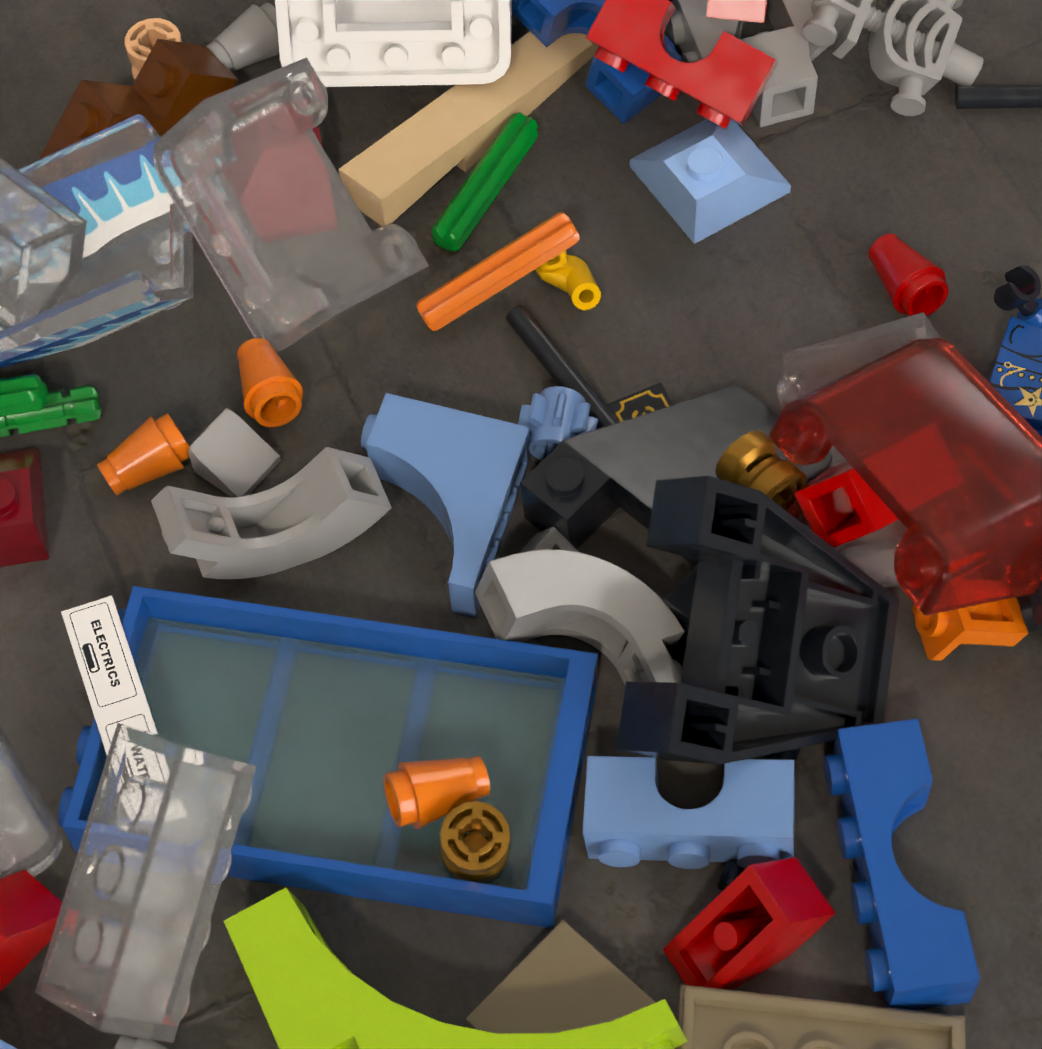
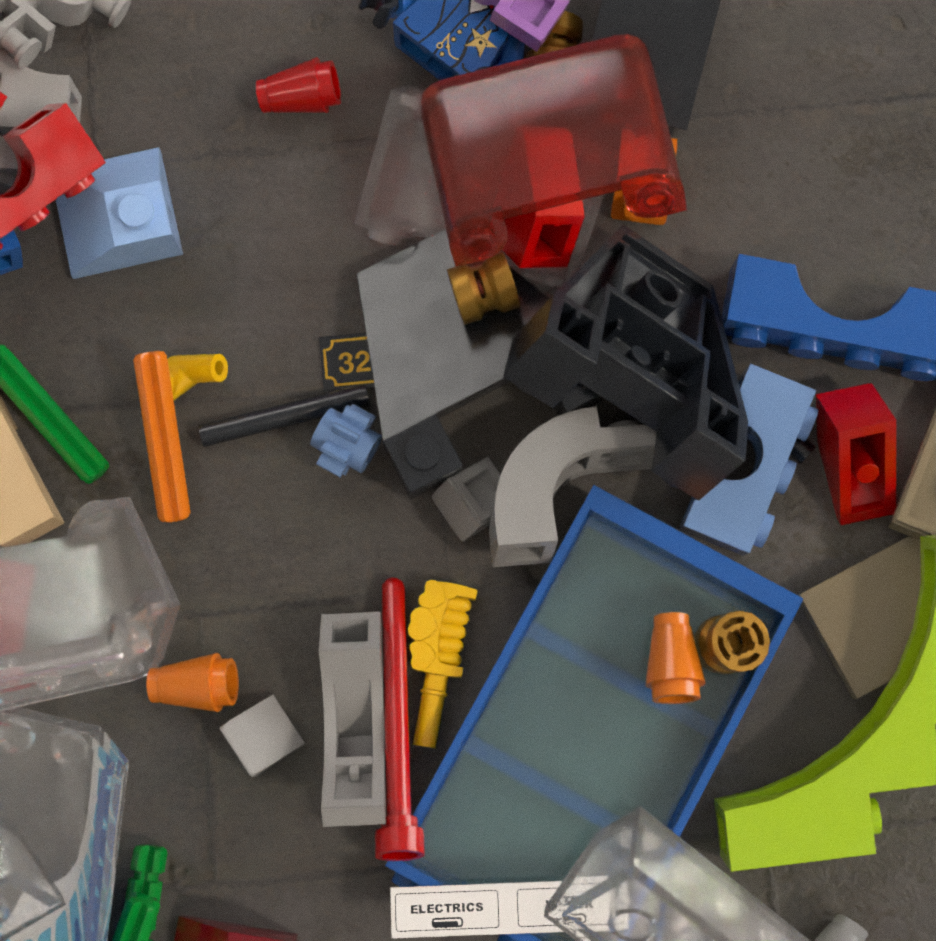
camera: 75 degrees left, 20 degrees up
orange cone [97,413,190,495] -> none
medium blue arch [361,393,531,618] -> none
none -> red piece [375,577,425,861]
none -> yellow piece [407,580,477,749]

